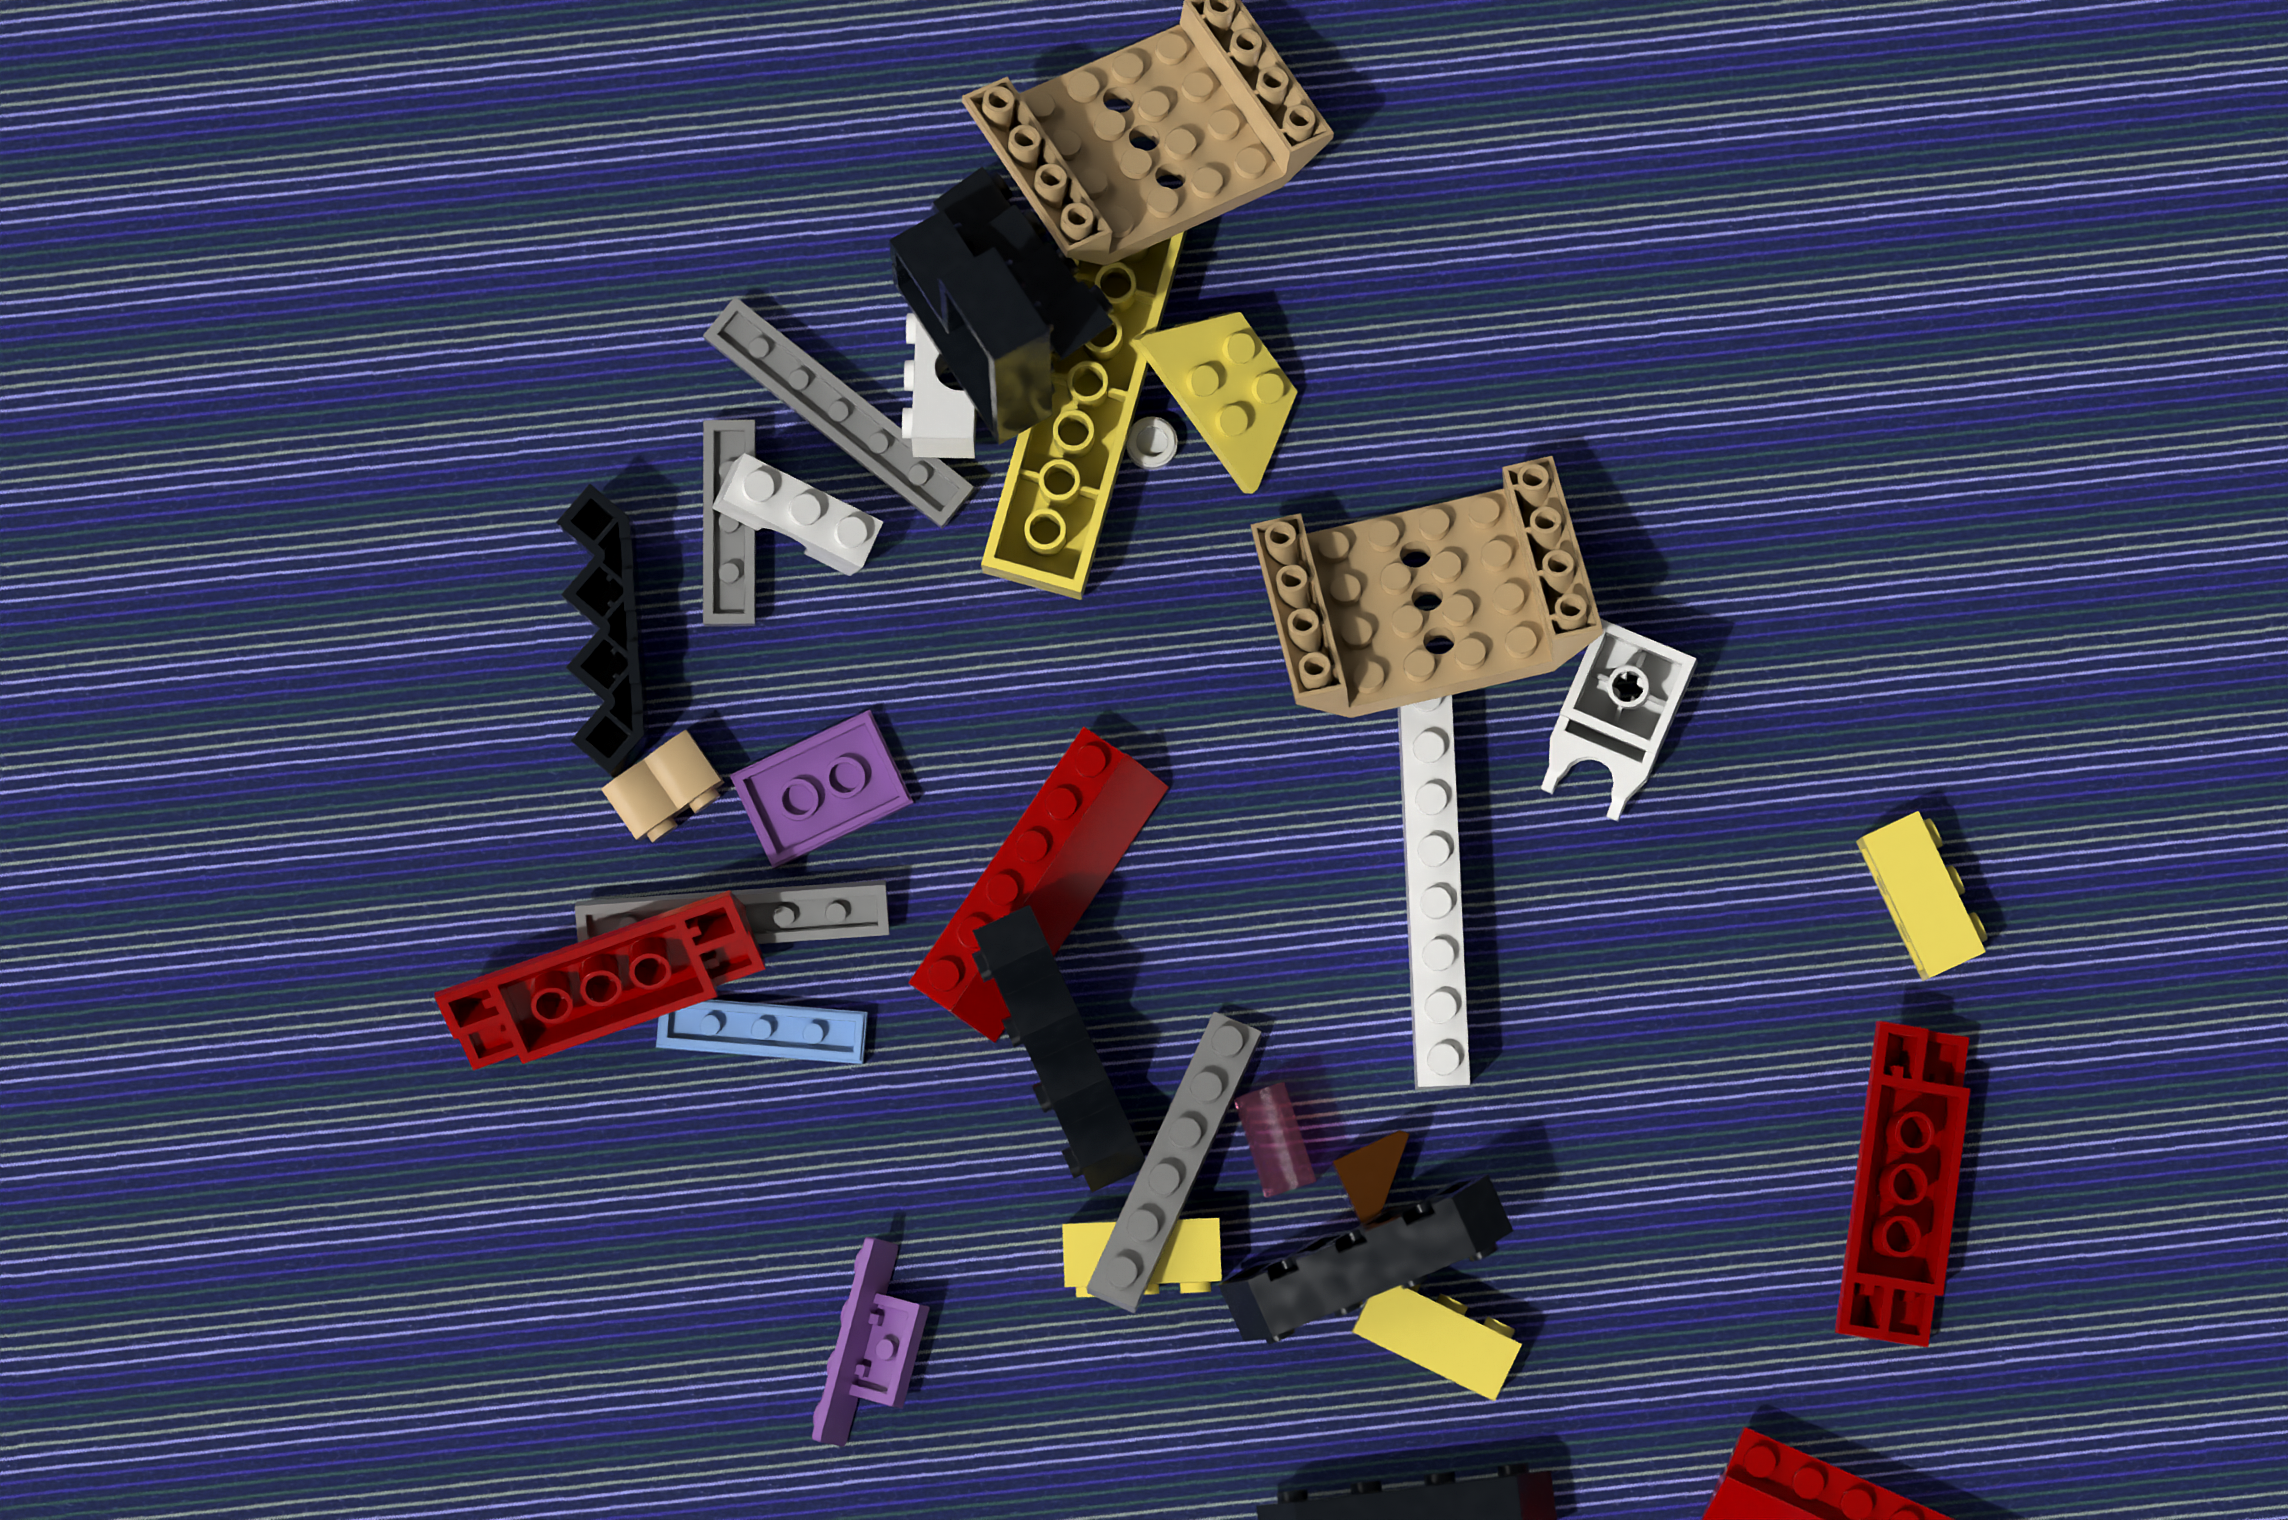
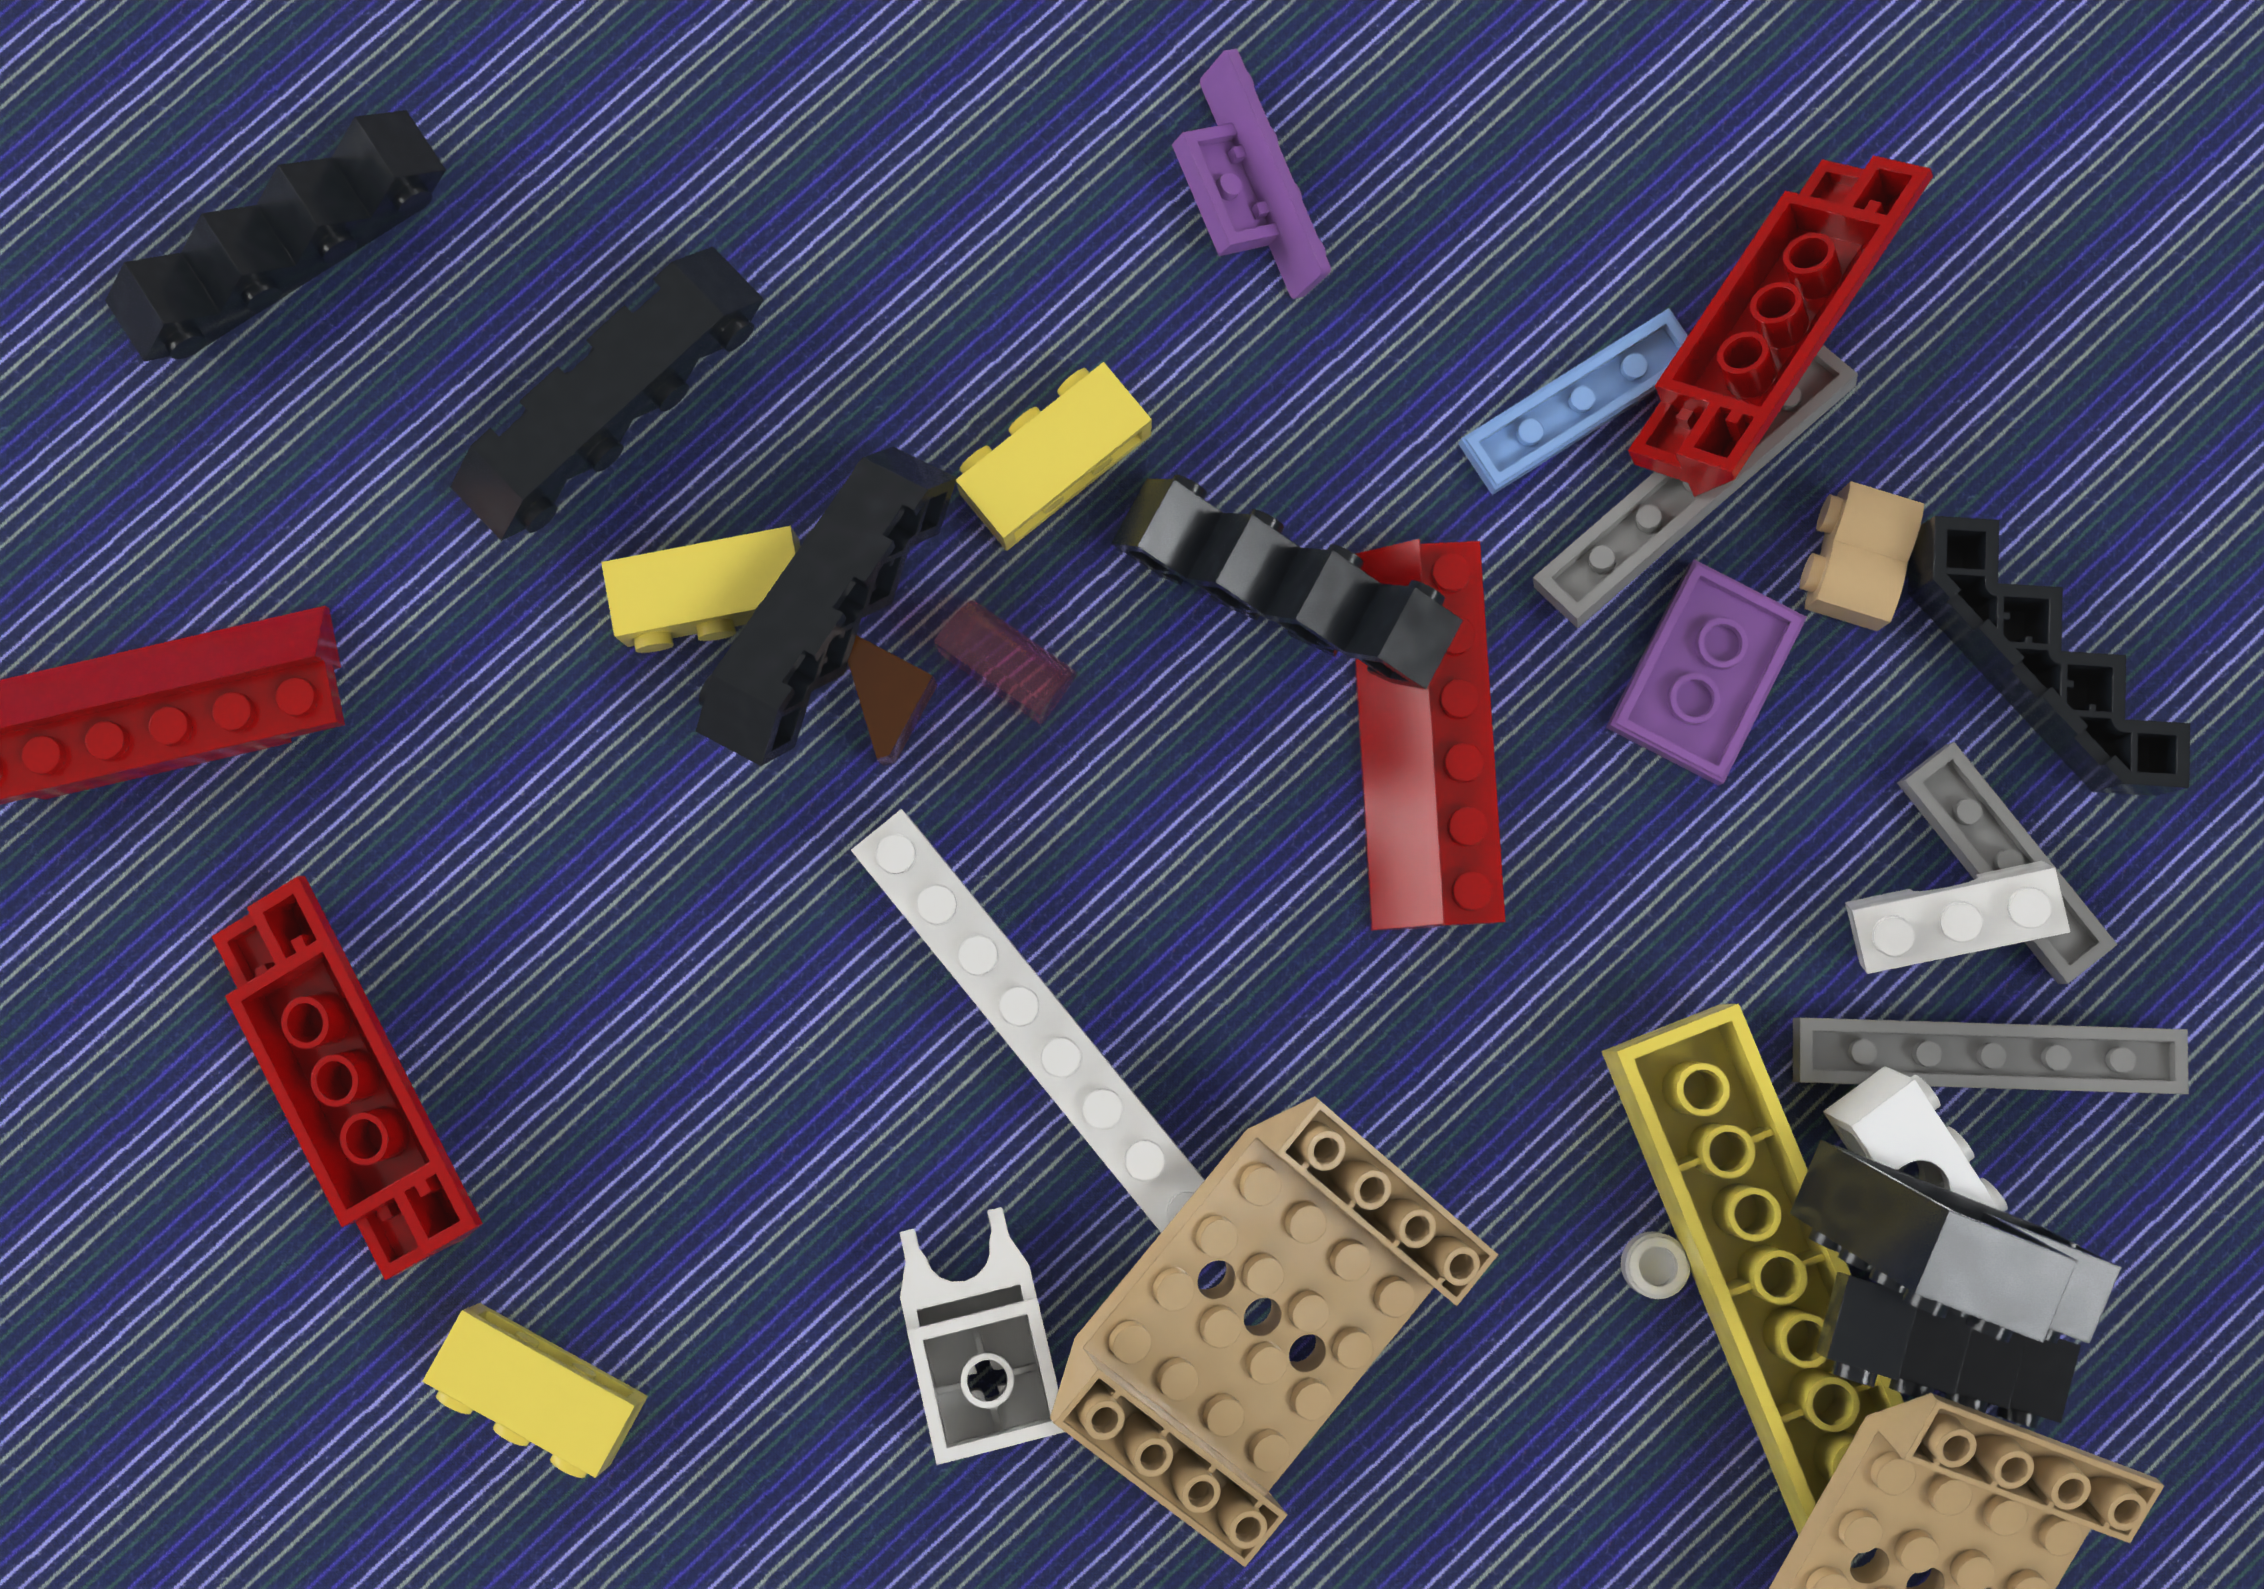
camera: 140 degrees right, 0 degrees up
light grey plate [1087,1012,1261,1313] -> none
light yellow wing [1132,312,1298,494] -> none

